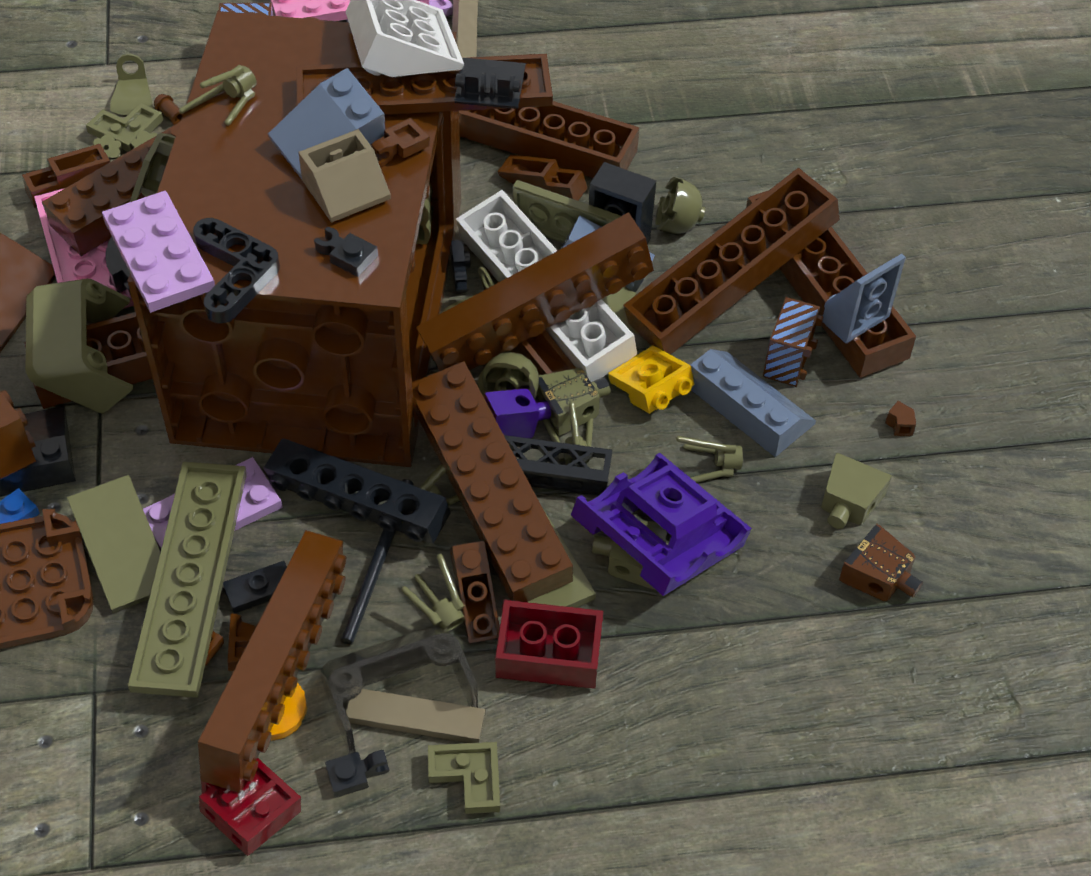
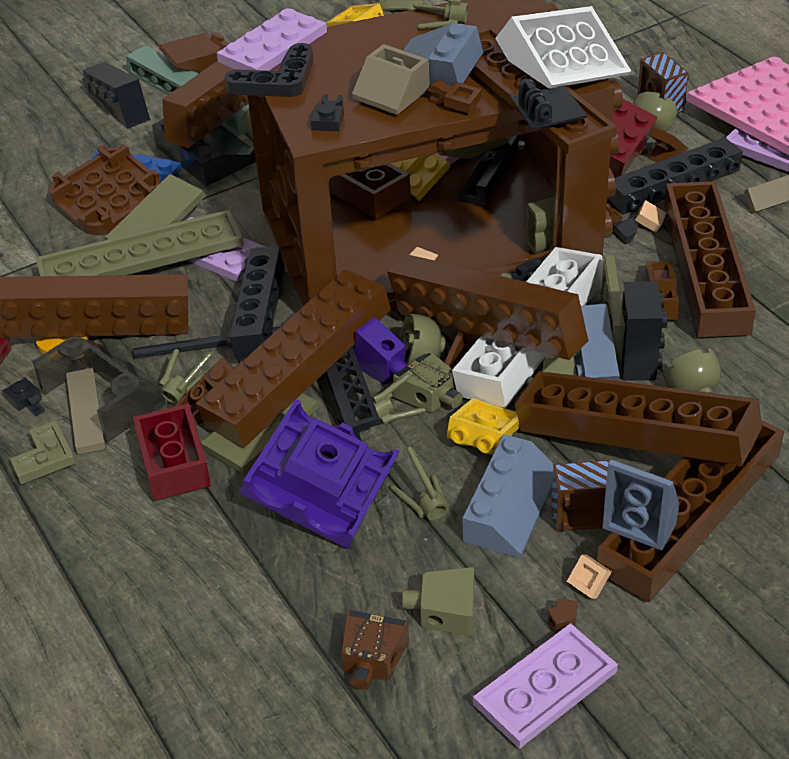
camera: 70 degrees right, 10 degrees down
none -> lavender plate [473,623,618,749]
none -> light nougat tile [567,554,612,599]

